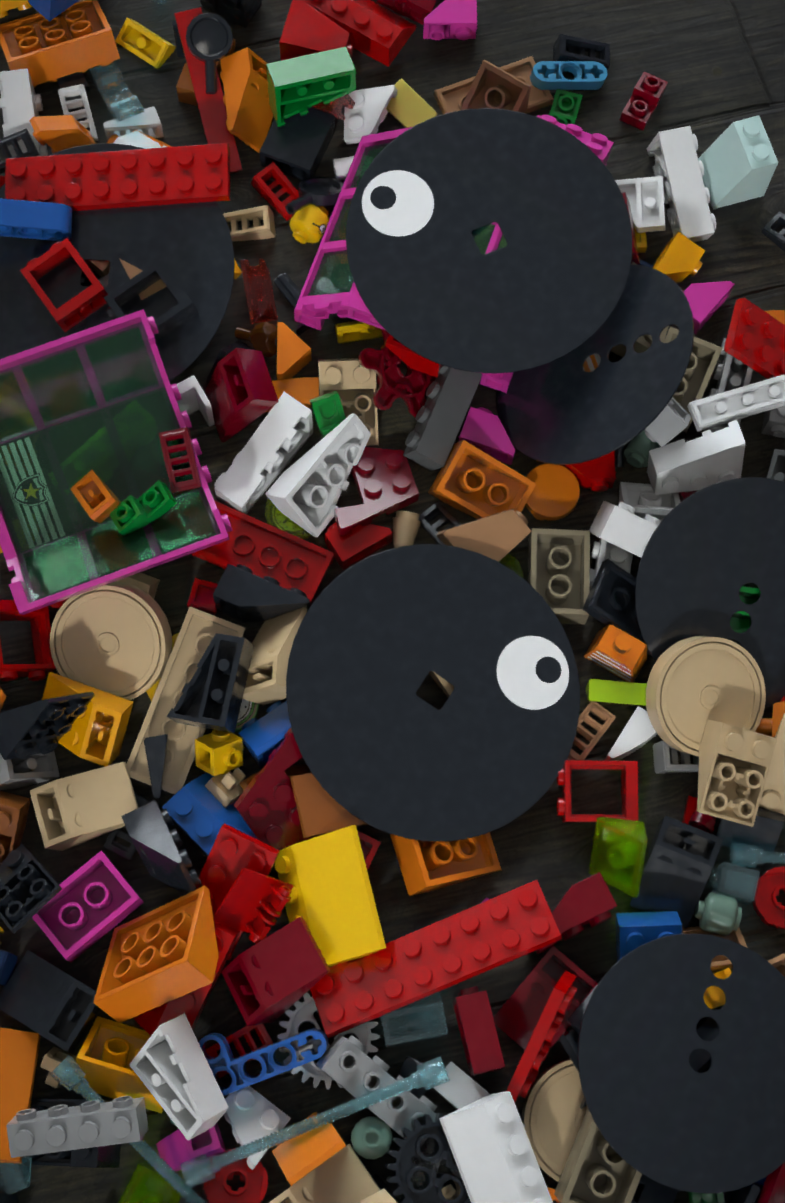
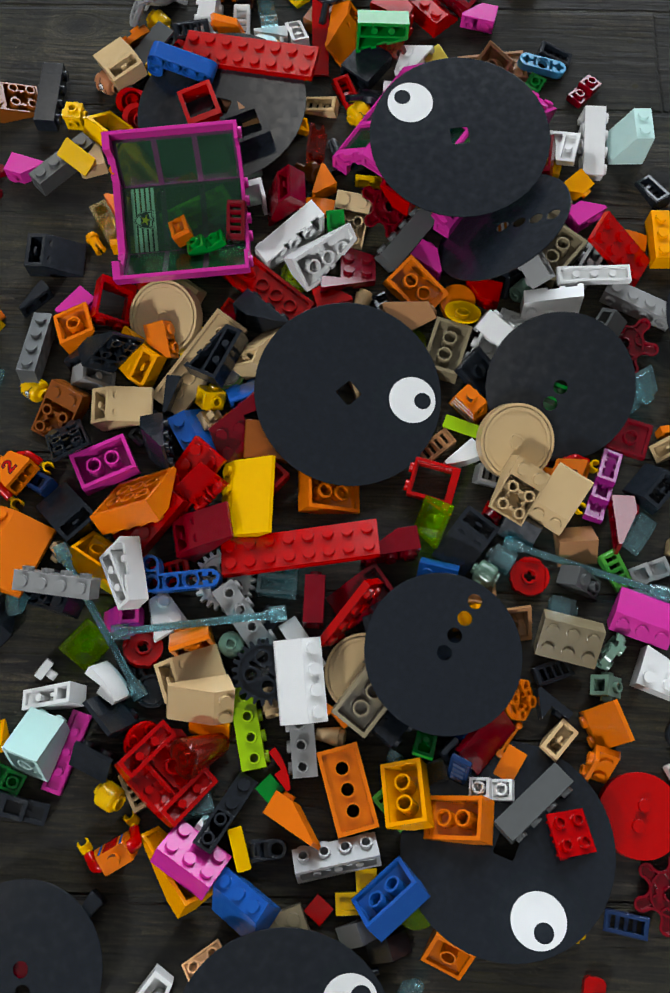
camera: 20 degrees right, 0 degrees up
none -> orange slope [143,320,179,359]
none -> white slope [285,20,310,46]
none -> yellow dish [444,301,481,324]

